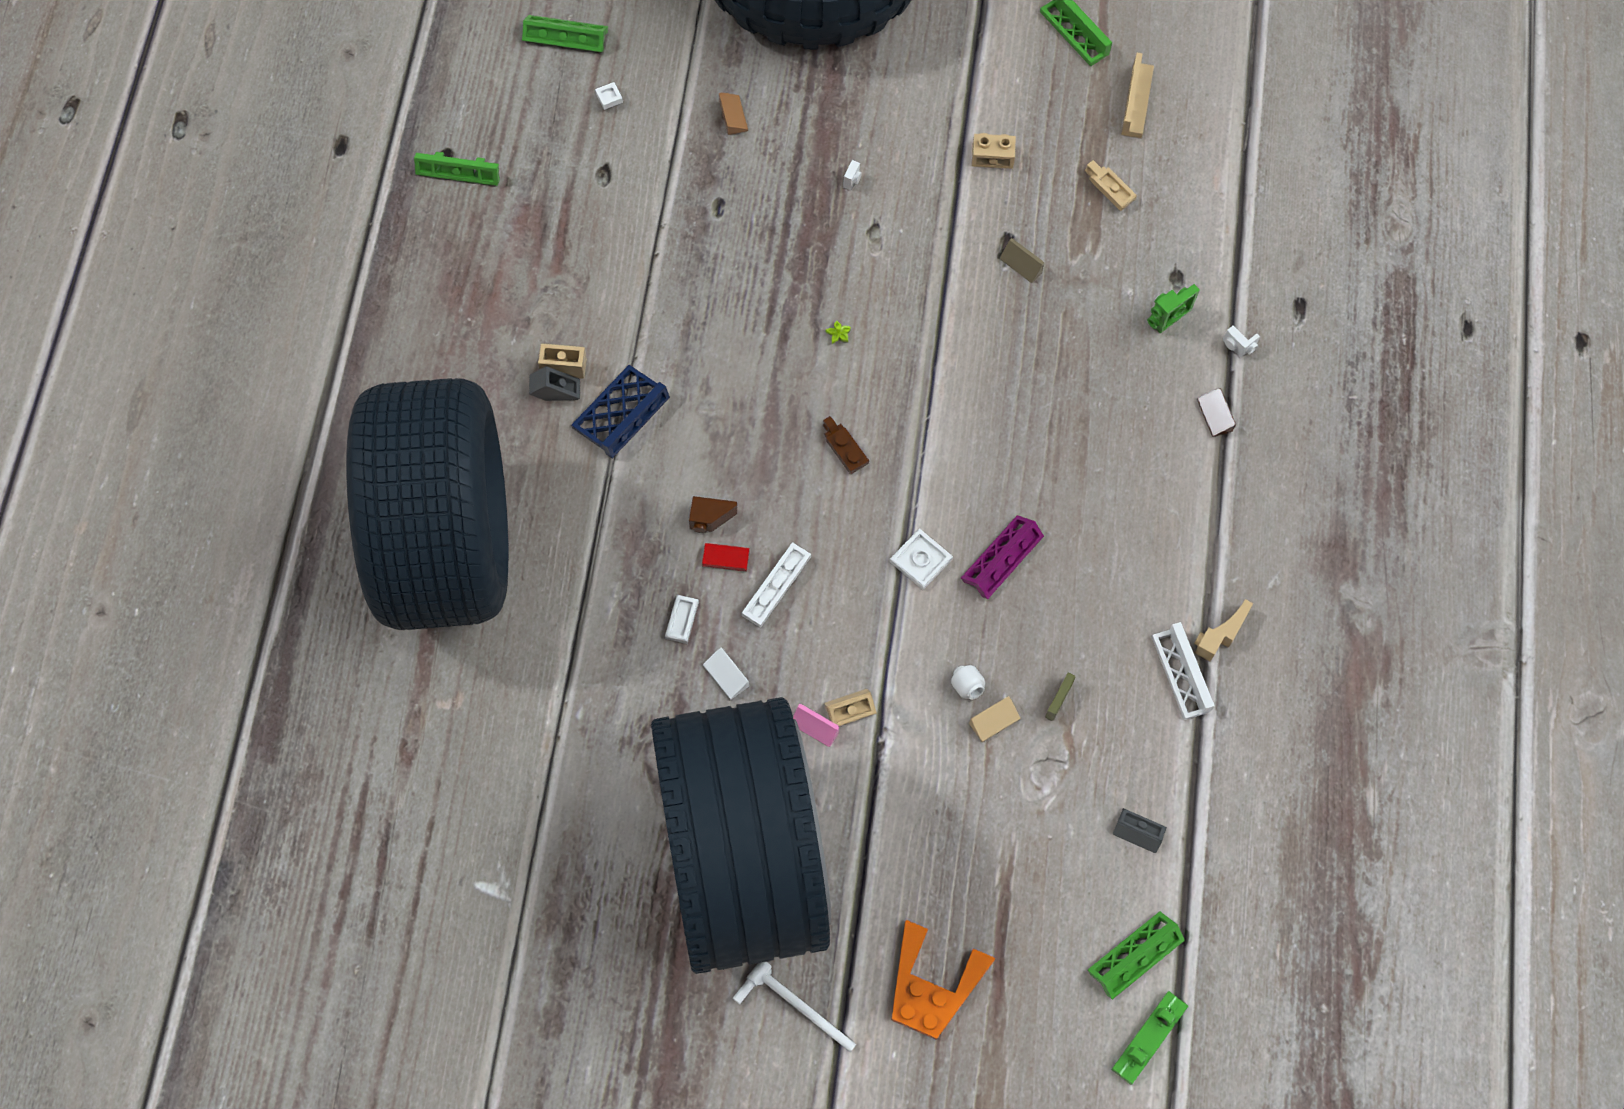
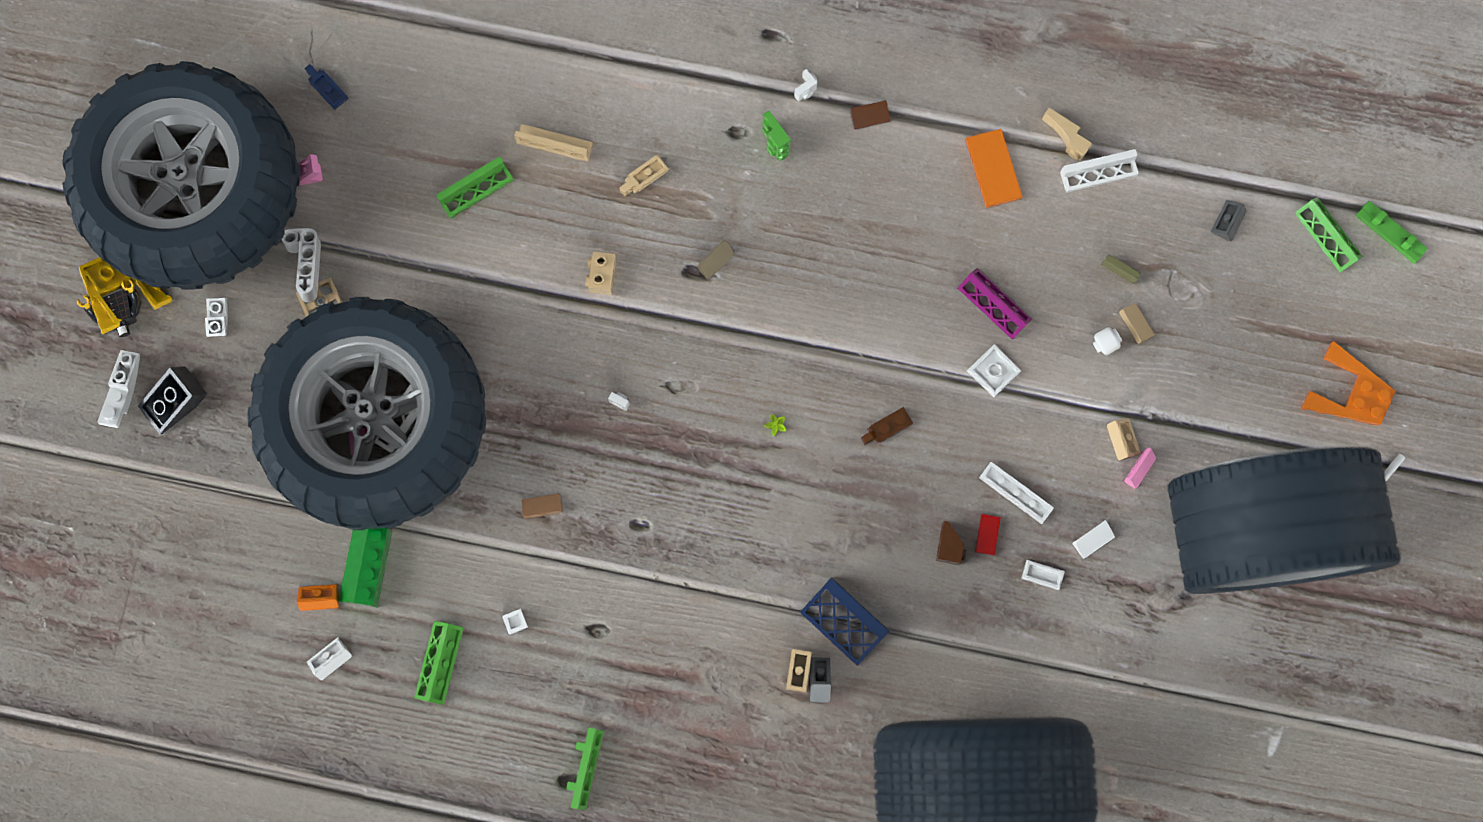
camera: 85 degrees left, 10 degrees up
none -> orange tile [965,129,1023,208]

